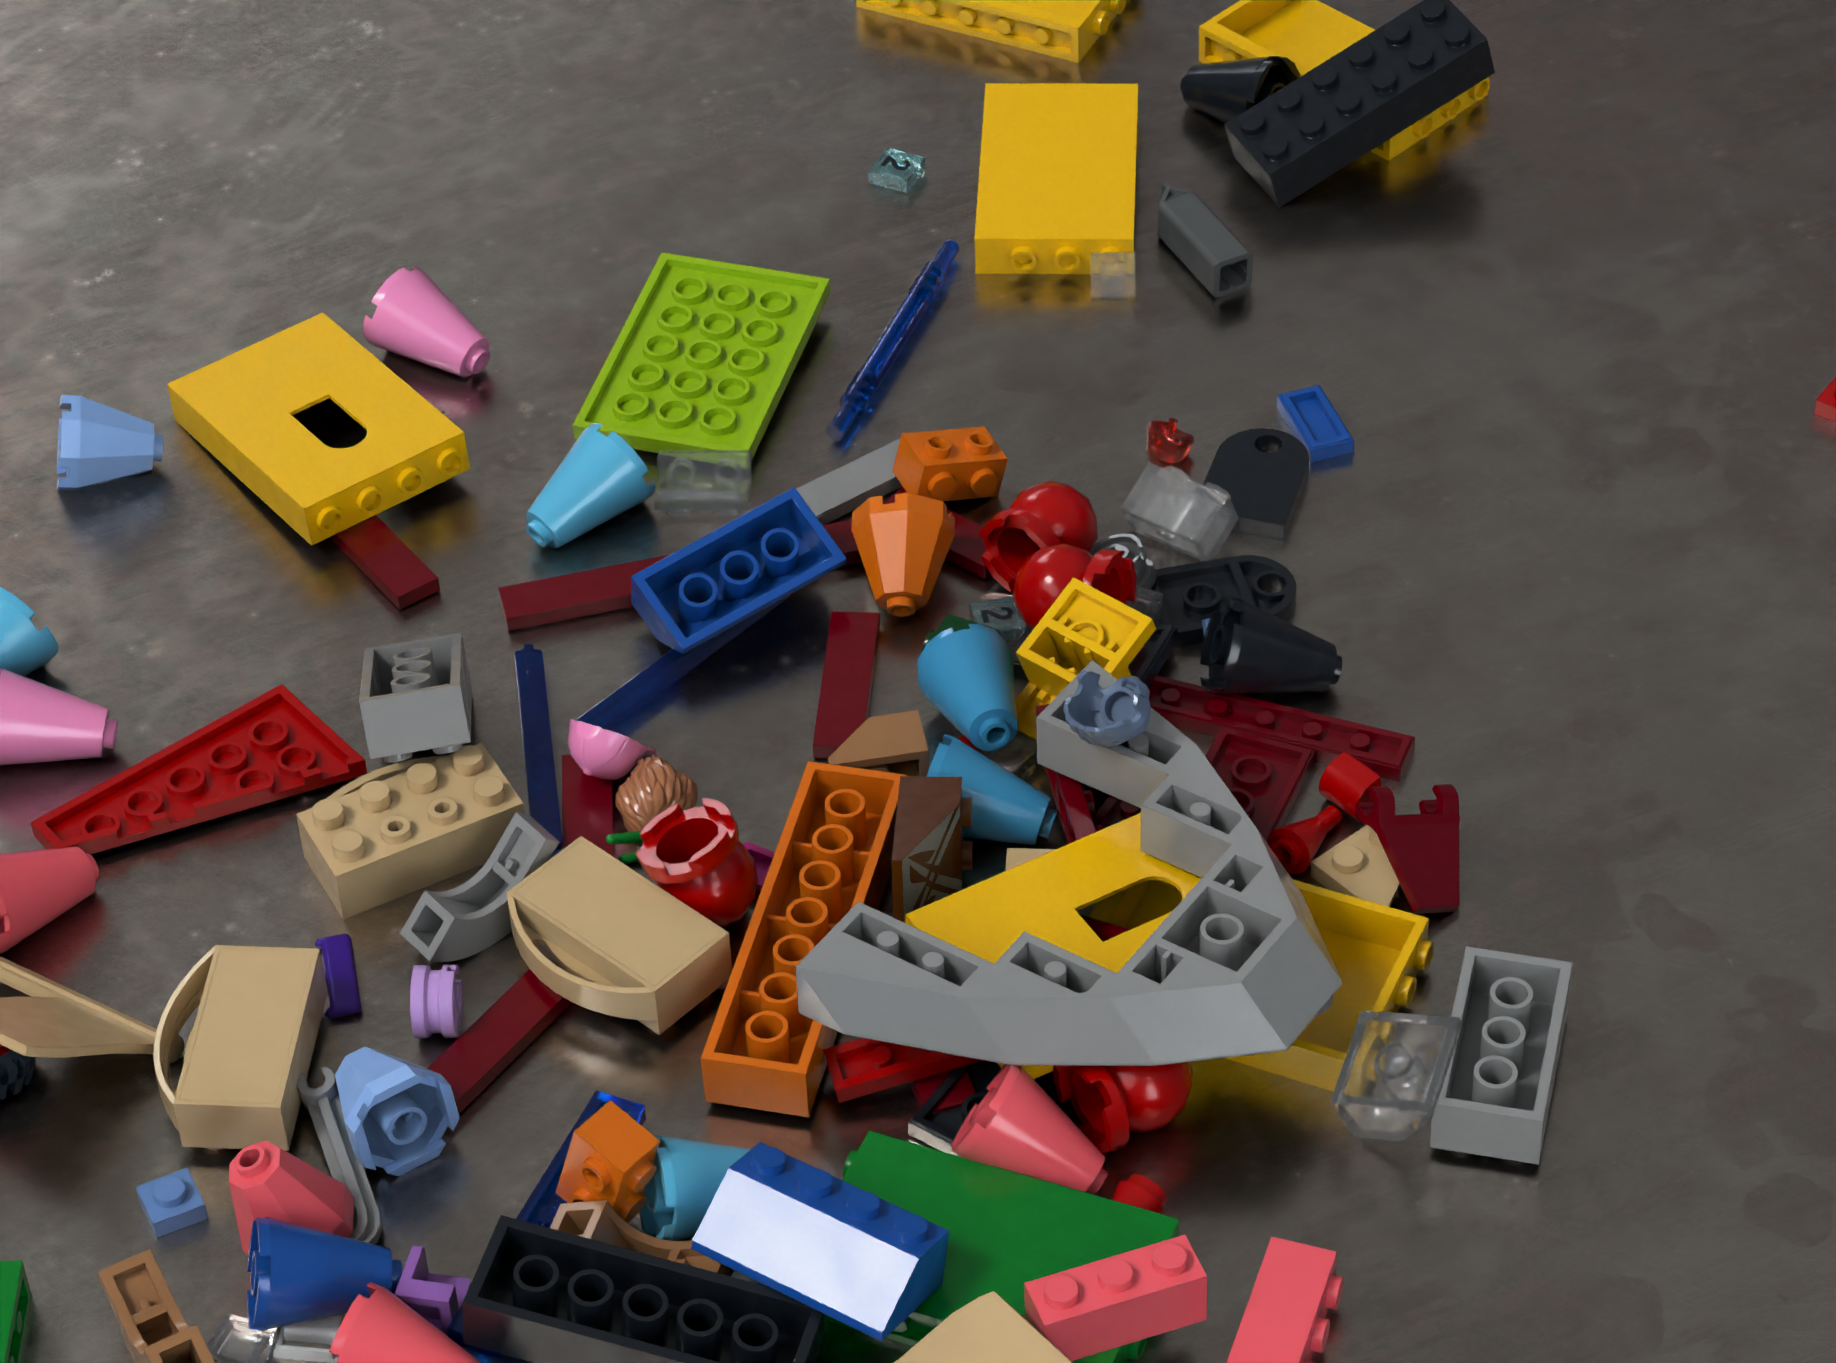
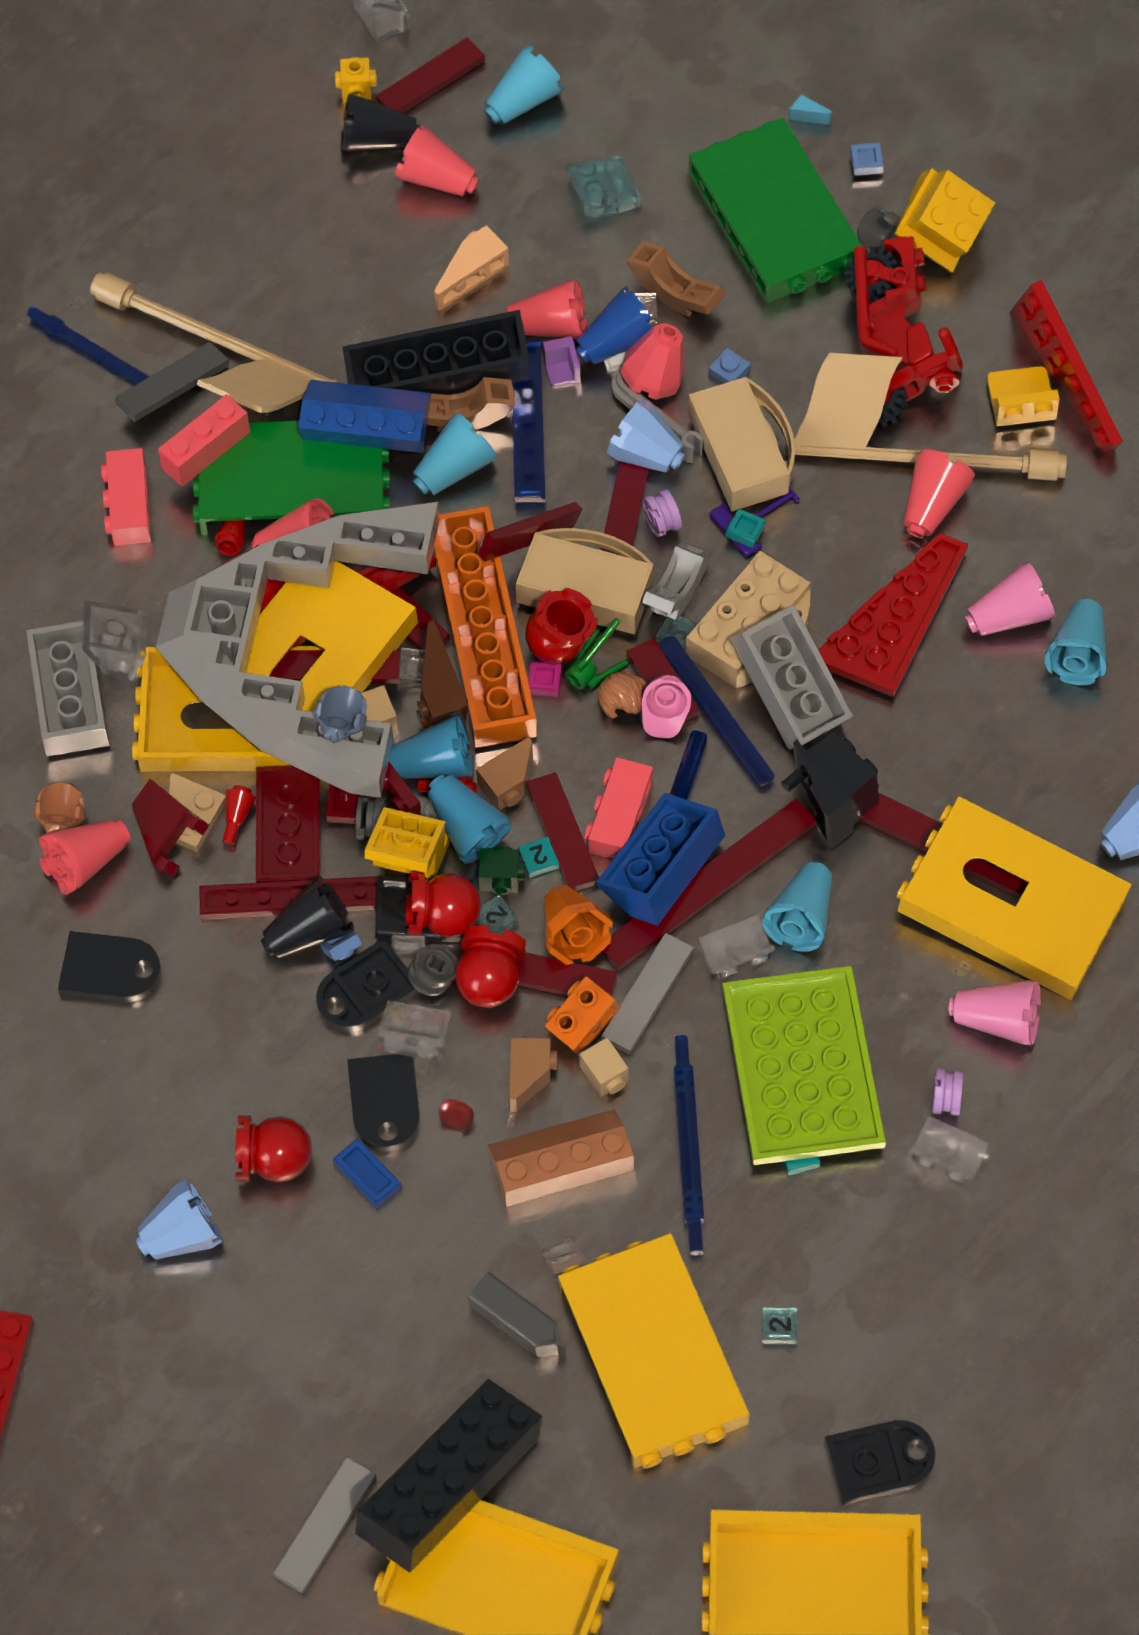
camera: 155 degrees right, 20 degrees up
orange brick [555,1100,660,1223] -> none
black cone [1180,56,1301,123] -> none
red brick [1319,752,1381,822] -> none
none -> nougat hair [33,782,86,833]
none -> coral cone [39,820,131,895]
none -> black tile [58,931,161,1002]
none -> light blue cone [135,1179,223,1260]
none -> red tile [235,1115,312,1182]
none -> light grey tile [273,1457,377,1594]
none -> dark red tile [478,502,582,562]
none -> nougat slope [487,1109,634,1207]
none -> medium nougat slope [509,1038,557,1112]
none -> teal tile [518,837,559,878]
none -> tan brick [579,1038,629,1097]
none -> coral brick [584,757,653,860]
none -> teal tile [725,508,766,548]
none -> black piece [781,731,879,850]
none -> black tile [824,1420,935,1505]
none -> clear bracket [910,1115,990,1183]
none -> lavender wheel [932,1068,963,1116]

